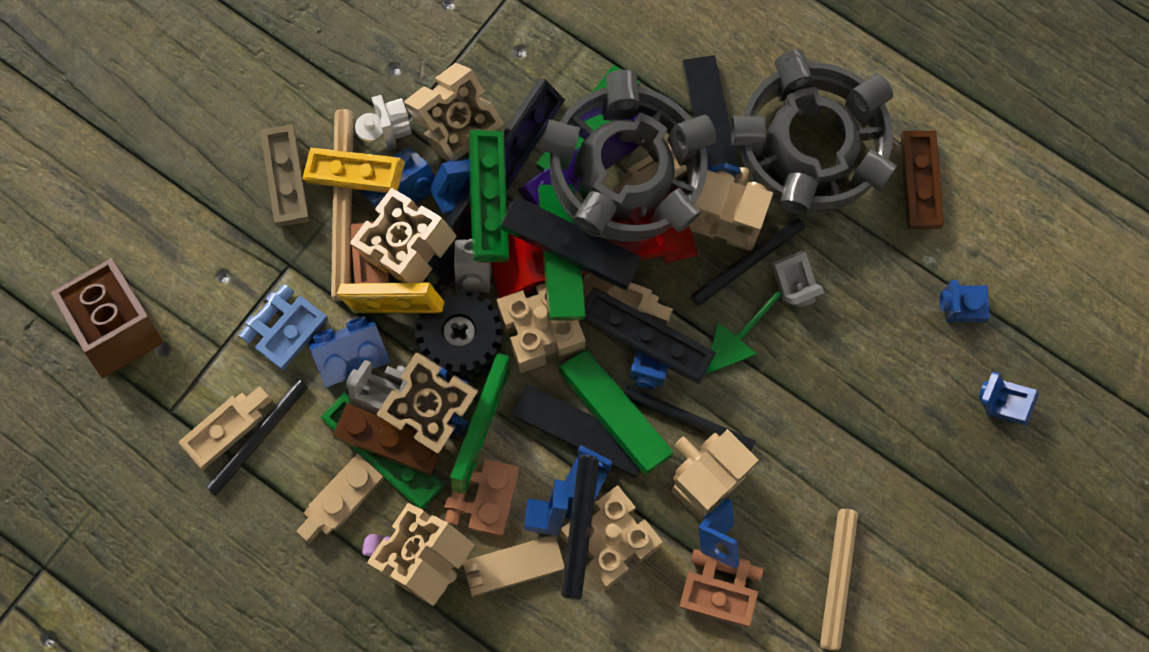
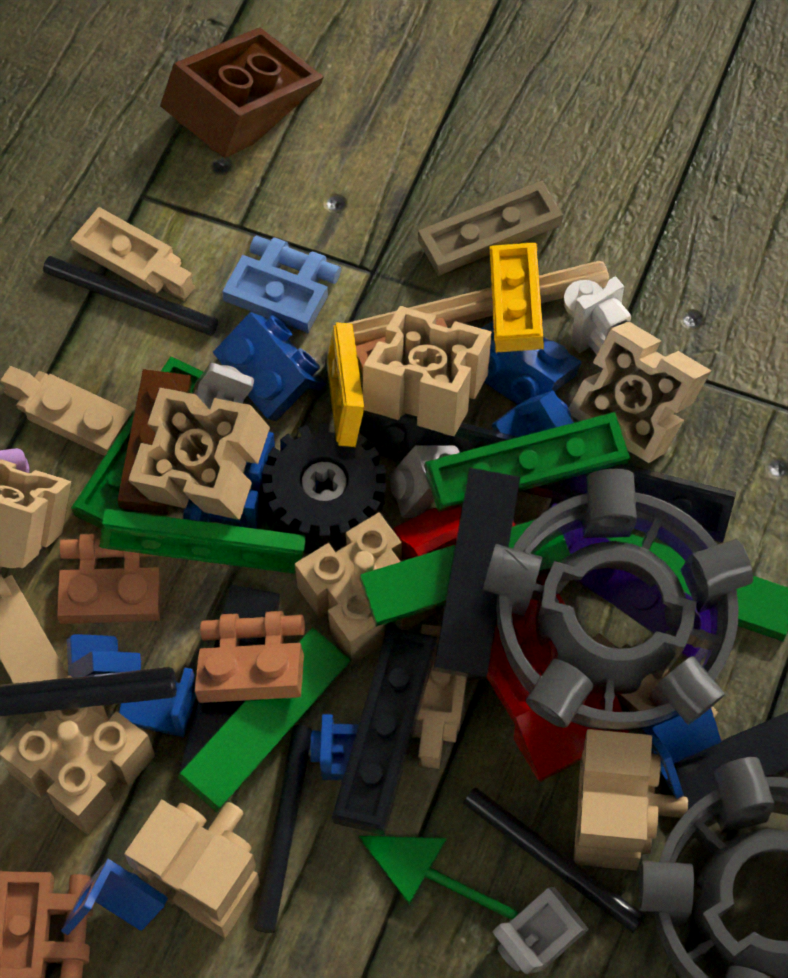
camera: 80 degrees right, 10 degrees down
none -> nougat plate [195,611,305,703]

